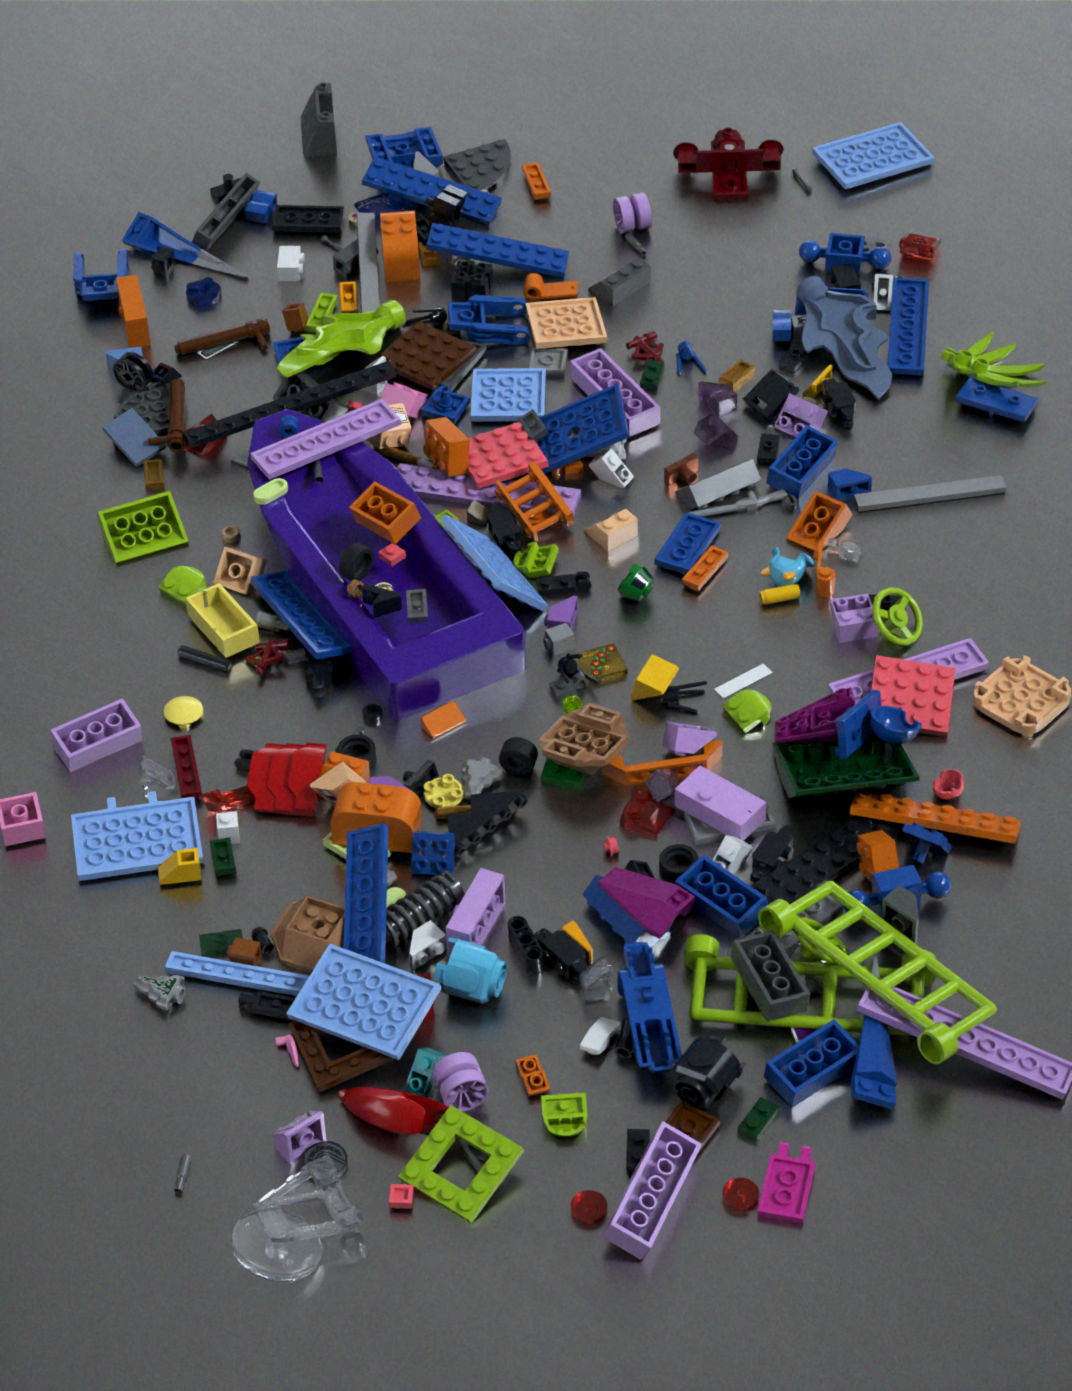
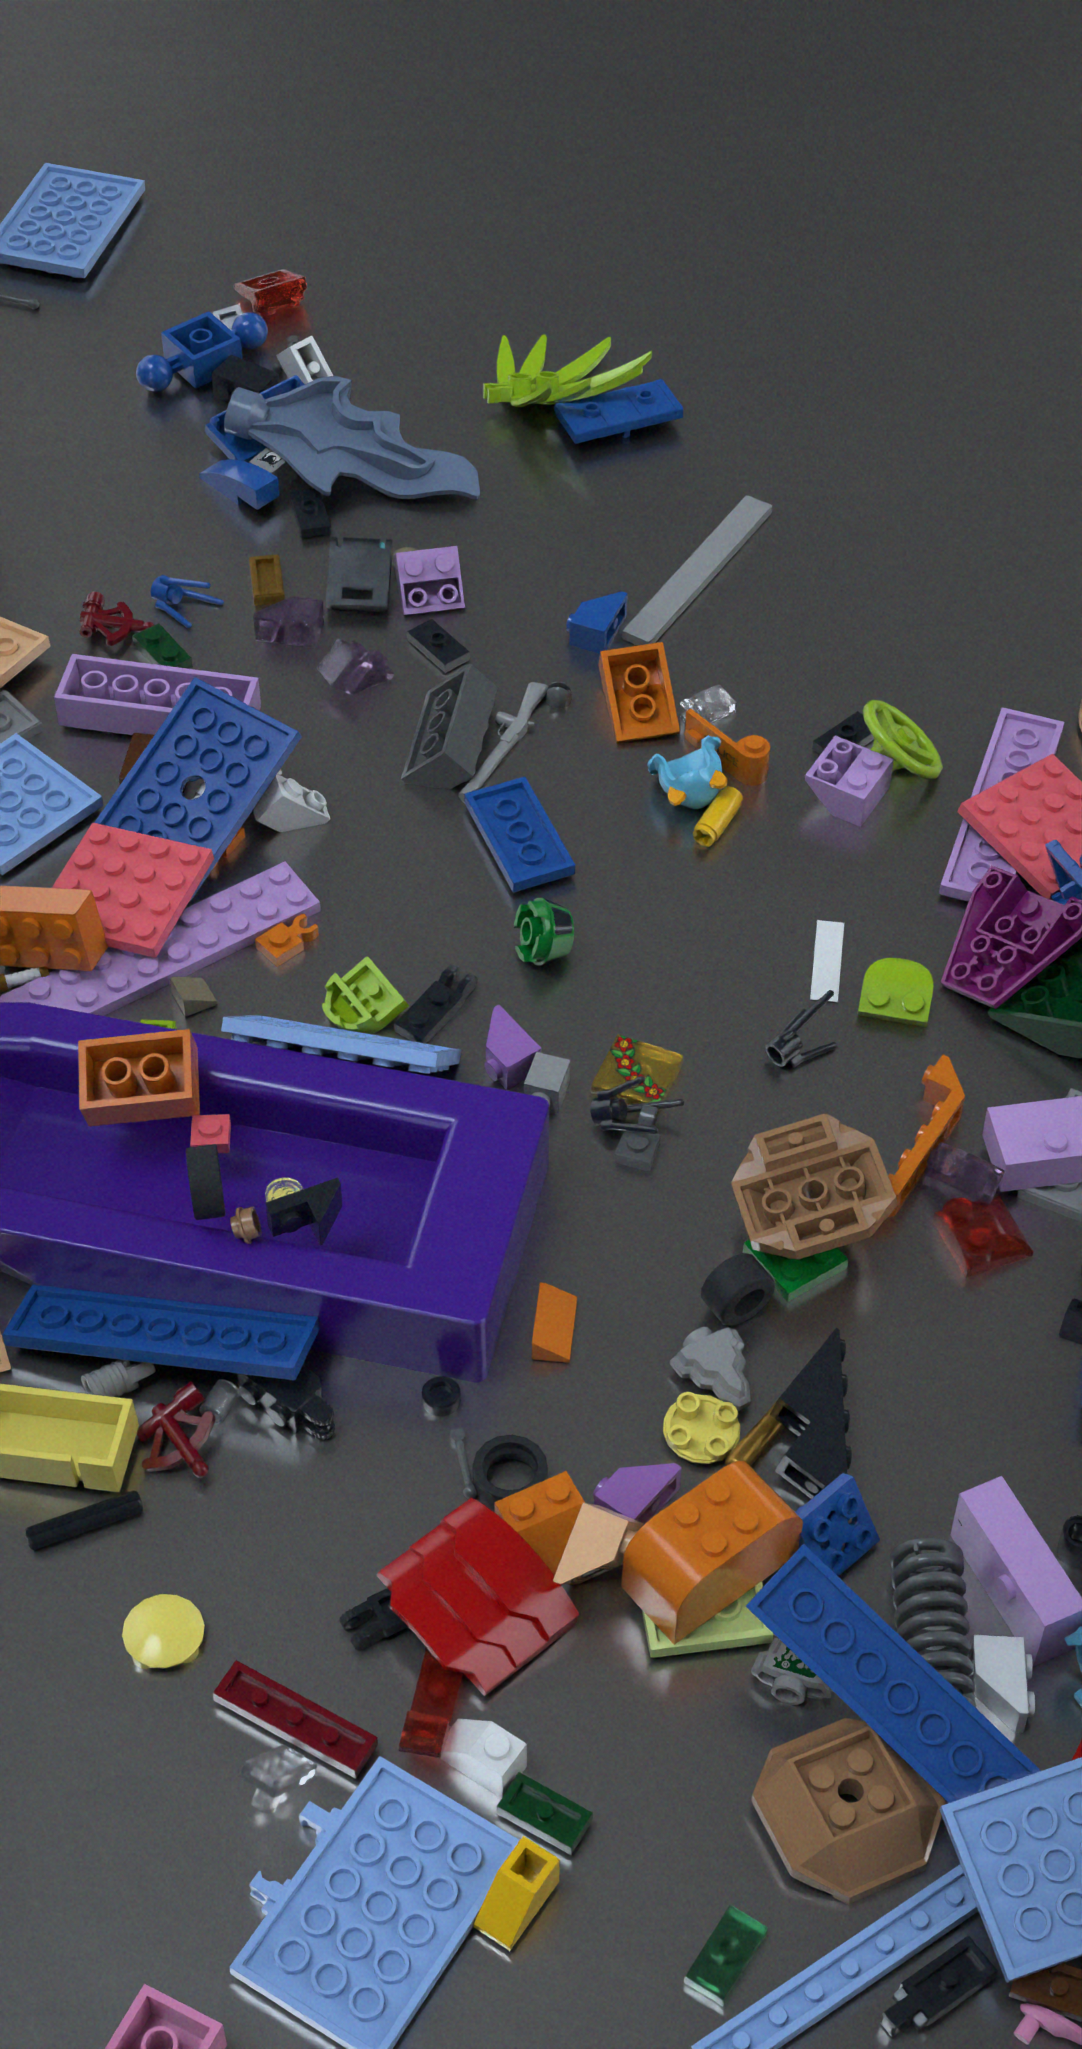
camera: 50 degrees left, 5 degrees up
lavender brick [50,698,142,772] -> none
dark orange brick [227,937,262,966] -> none
black pin [252,927,274,954] -> none
black tile [403,760,439,797] -> none
flat silver plate [406,589,428,623] -> none
black hinge [488,502,523,554] -> none
orange fence [495,461,574,543] -> none
flat silver plate [518,409,549,442] -> none
clear neon green plate [563,695,583,713] -> none
light nougat slope [584,509,638,552] -> none
coral plate [603,836,619,856] -> none
yellow slope [630,654,679,700] -> none
lavender slope [662,722,717,756] -> none
copper tile [664,453,698,486] -> none
orange plate [682,545,728,591] -> none
blue brick [766,425,839,499] -> none
yellow slope [802,364,832,399] -> none
black hinge [822,378,856,428] -> none
blue plate [888,278,929,375] -> none

